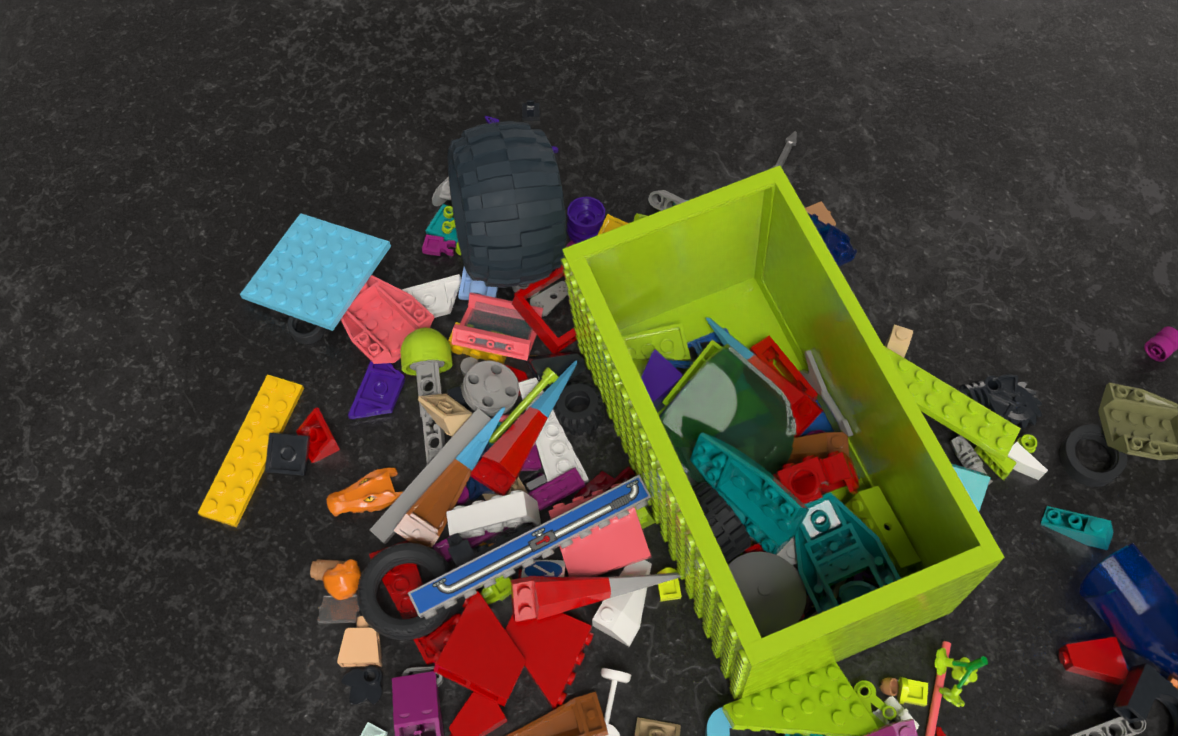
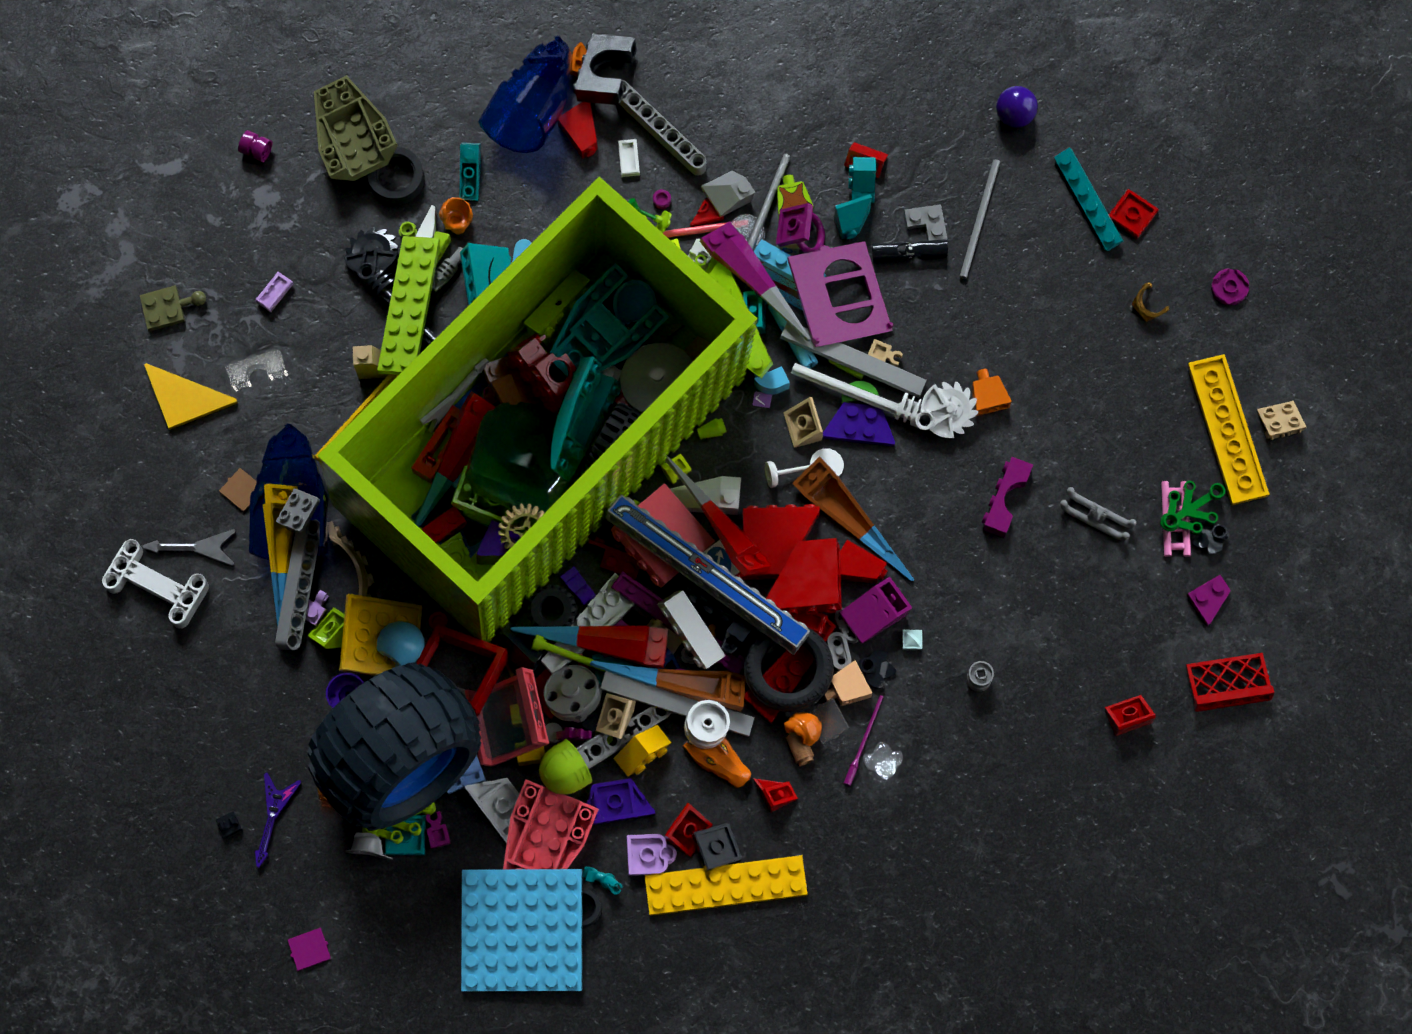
camera: 115 degrees left, 10 degrees up
none -> white beam [102,539,209,628]
none -> olive plate [140,285,206,332]
none -> yellow tile [144,363,238,430]
none -> clear arch [225,349,288,392]
none -> lavender plate [255,272,293,312]
none -> magenta piece [288,928,331,971]
none -> red arch [421,506,467,544]
none -> orange hair [439,197,473,235]
none -> tan gear [498,503,545,549]
none -> magenta plate [556,727,592,743]
none -> dark purple leg [561,567,596,606]
none -> teal piece [582,866,622,894]
none -> yellow brick [613,725,672,776]
none -> white tile [618,139,640,177]
none -> lavender plate [626,834,677,876]
none -> magenta tile [653,189,671,209]
none -> white wheel [684,700,730,749]
none -> lime cone [697,418,727,439]
none -> medium lavender sticker [753,392,772,408]
none -> red slope [753,778,798,812]
none -> light grey plate [827,632,851,671]
none -> magenta piece [843,695,883,786]
none -> clear plate [863,742,903,779]

